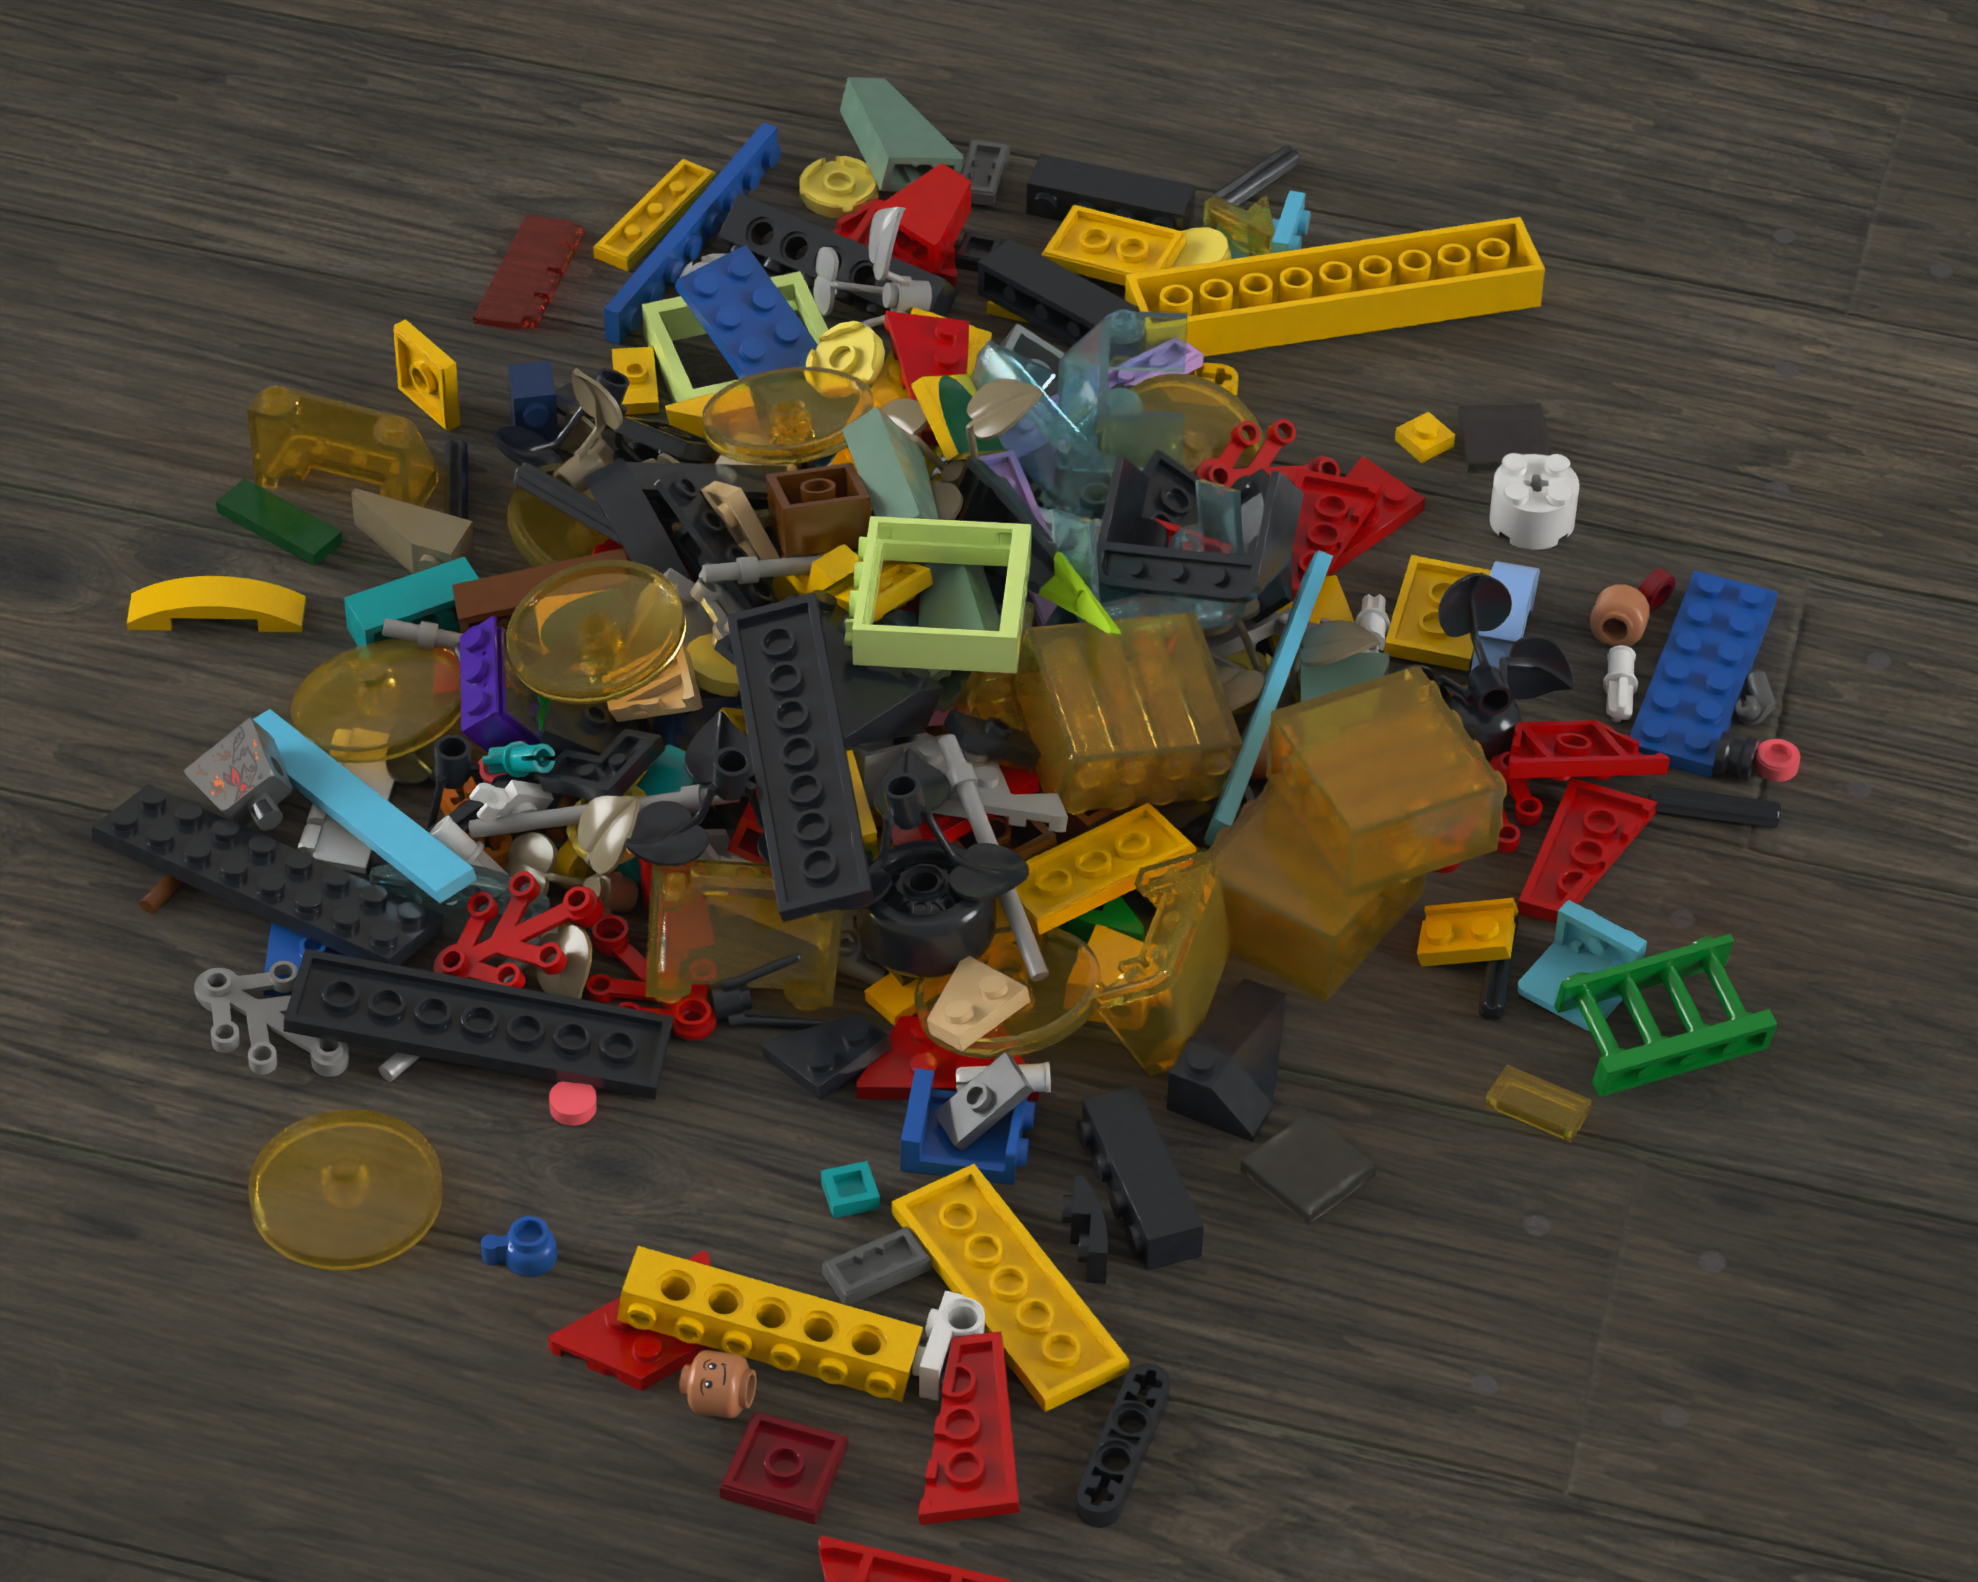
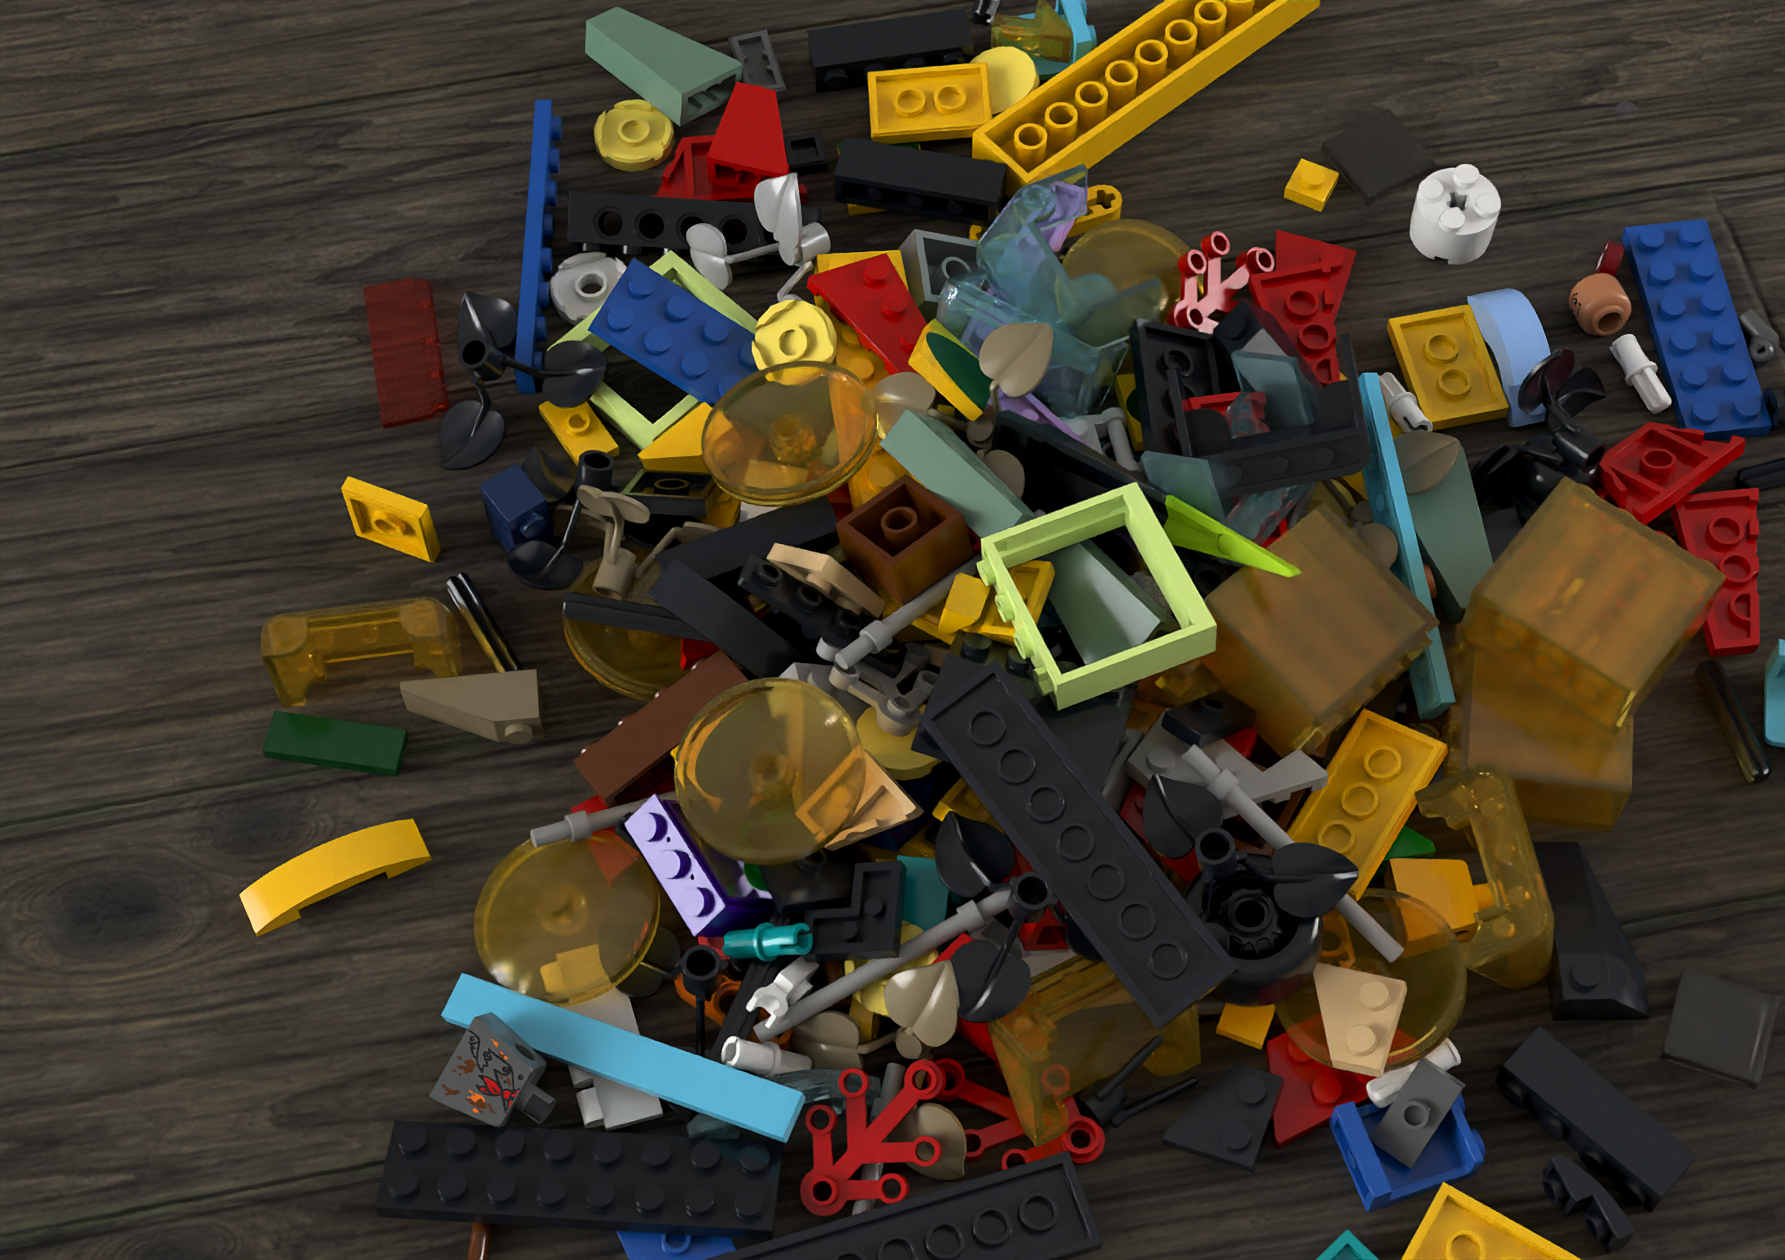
camera: 25 degrees left, 15 degrees up
teal brick [344,556,479,662] -> none
yellow tile [593,159,717,272] -> none
yellow plate [1417,898,1518,967] -> none
none -> black plant [439,291,609,470]

